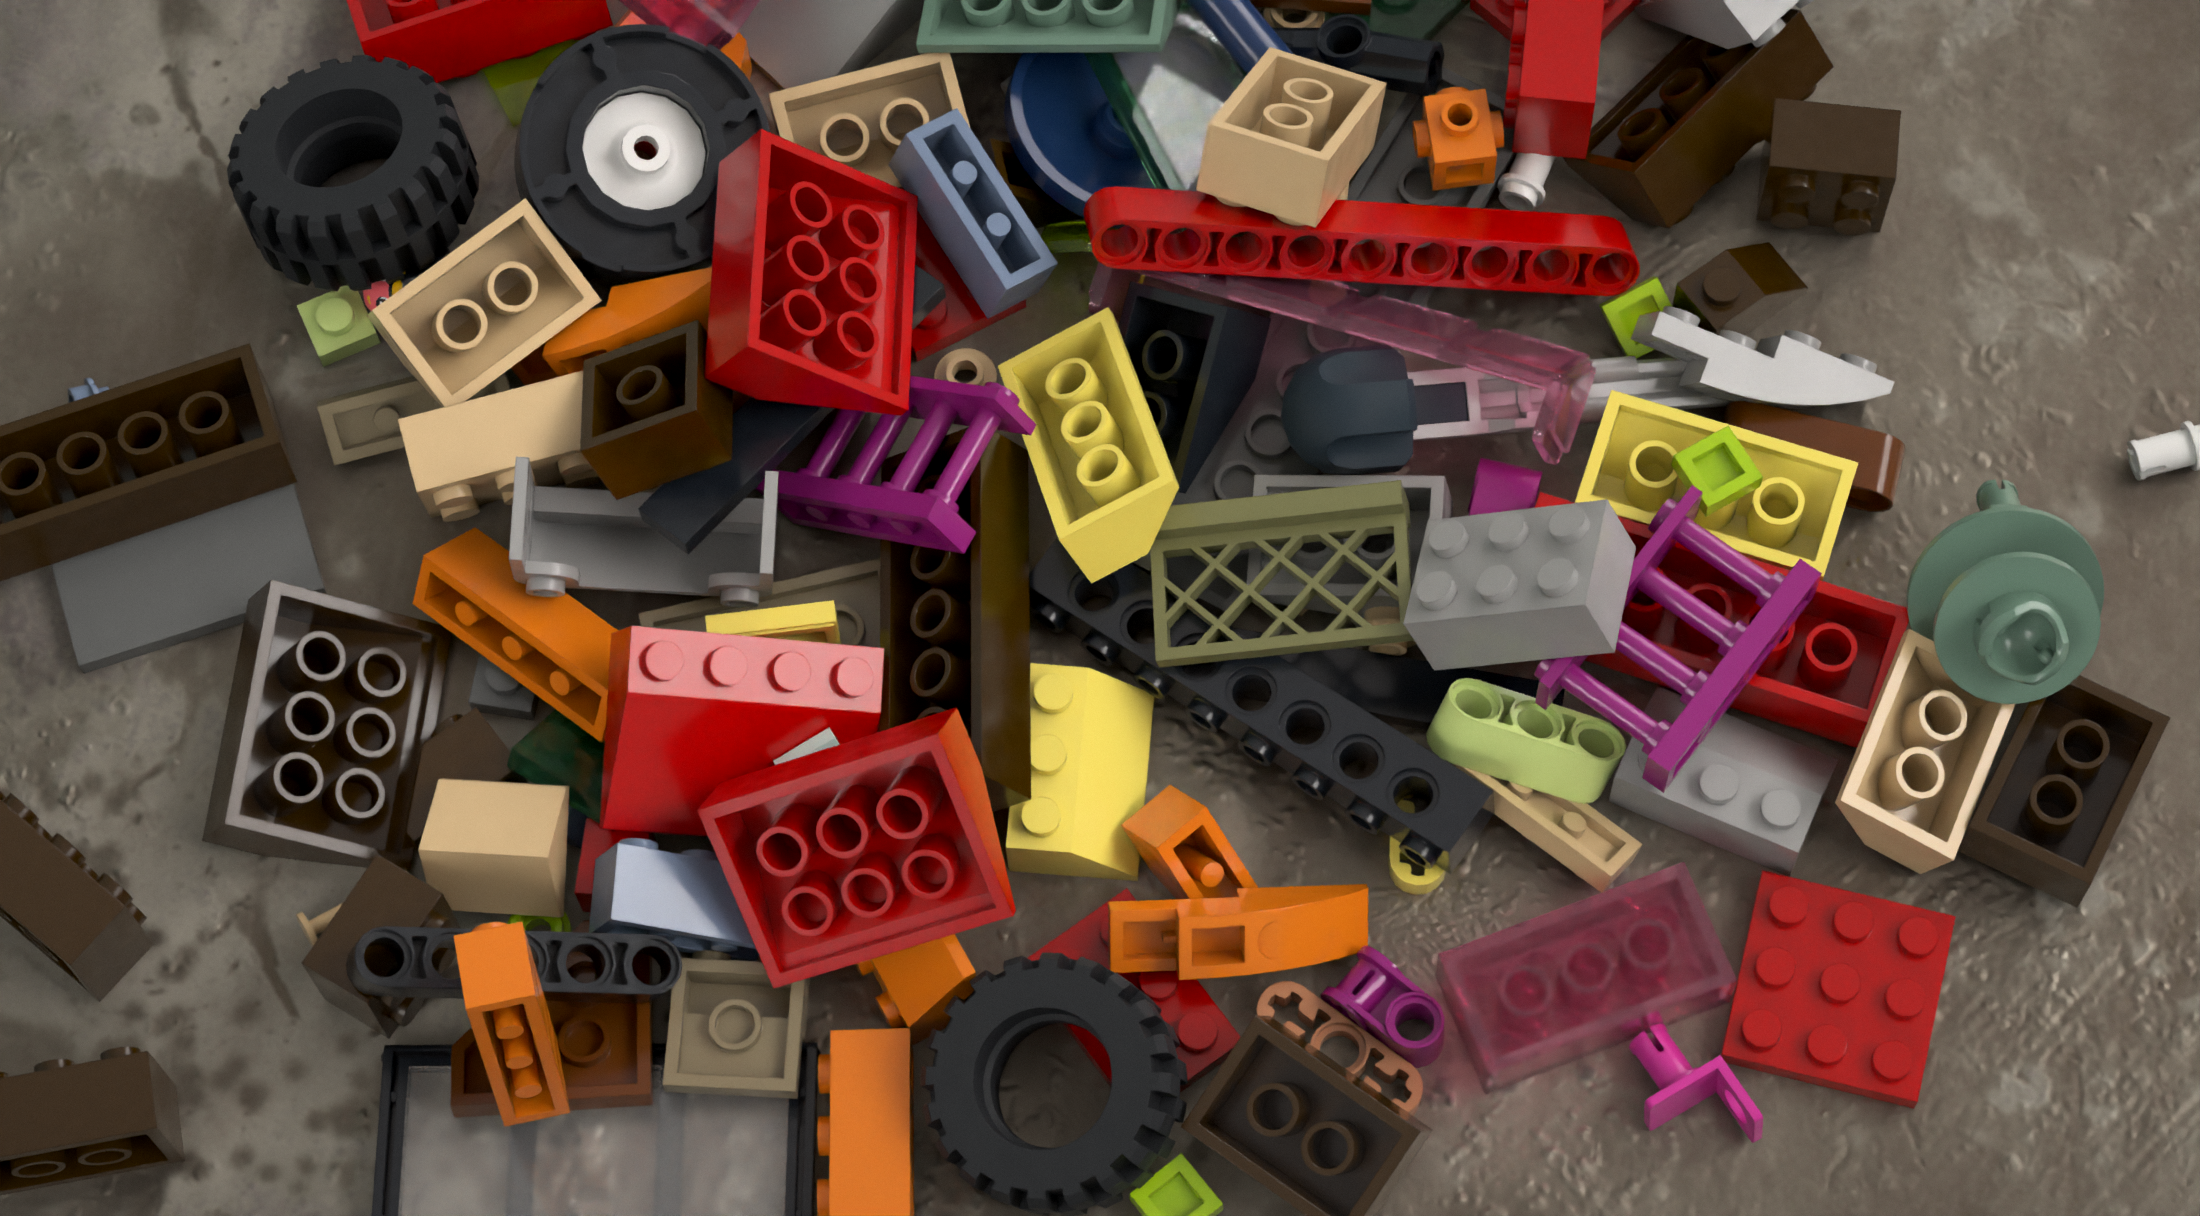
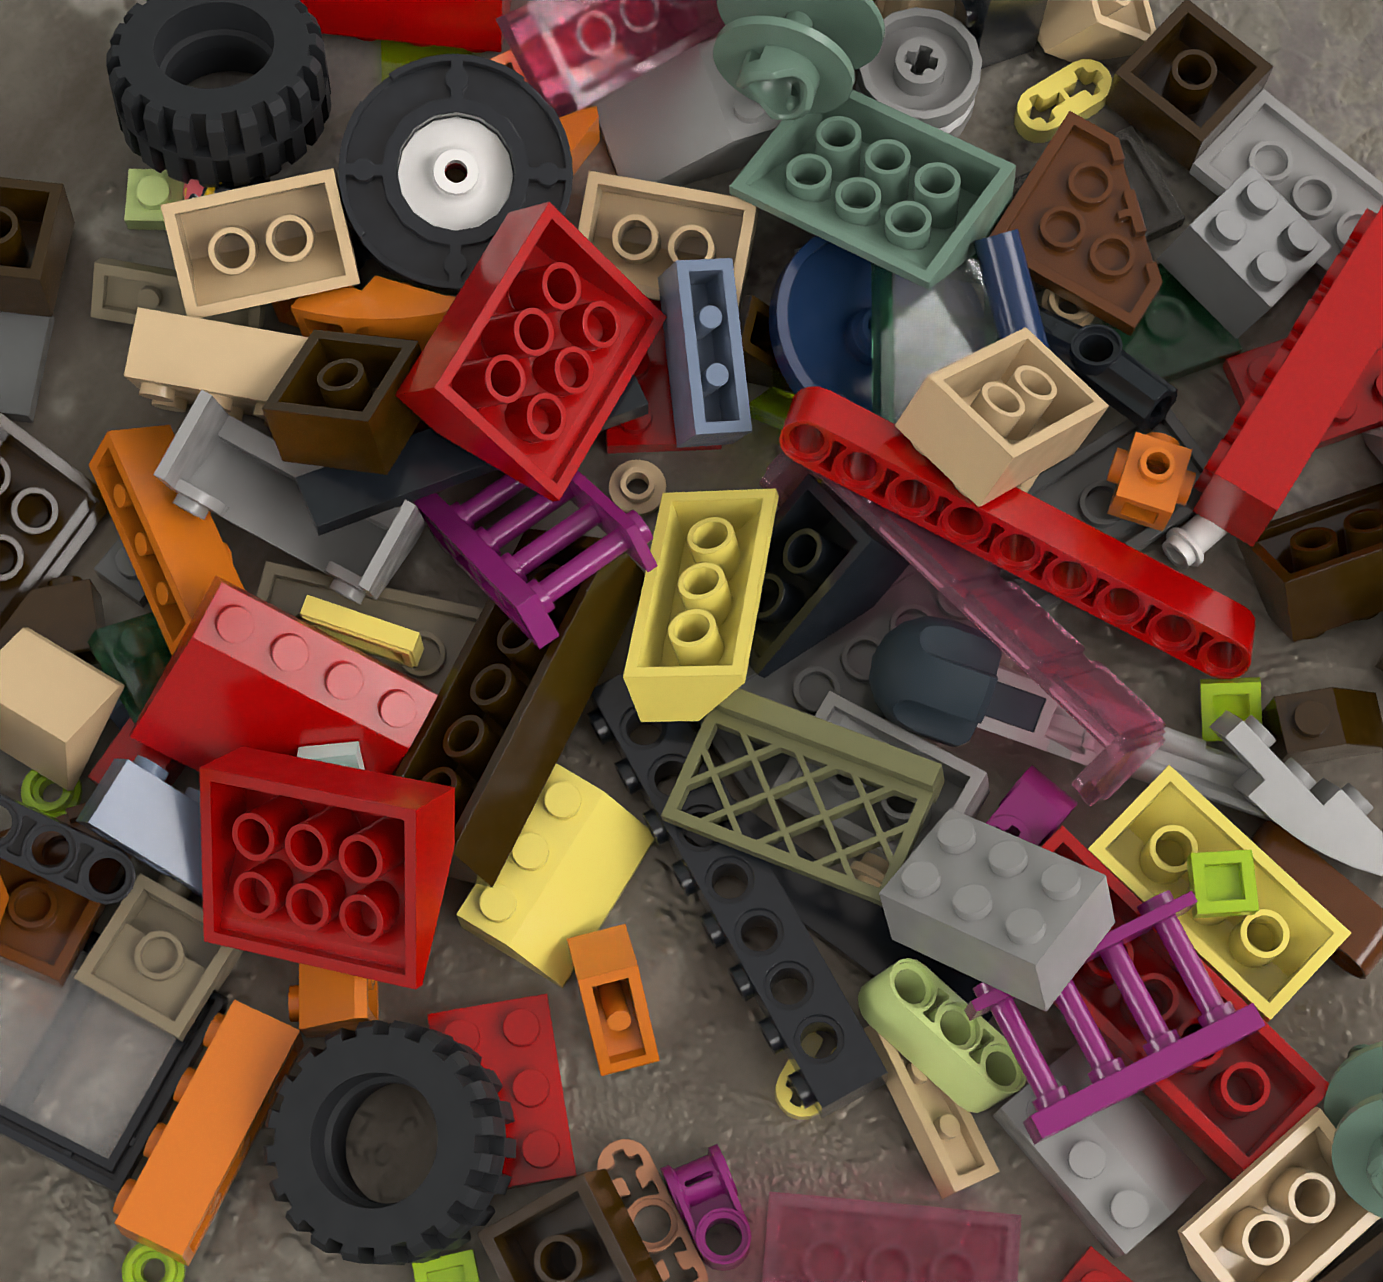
camera: 20 degrees right, 5 degrees up
orange slope [1108,884,1369,980] -> none

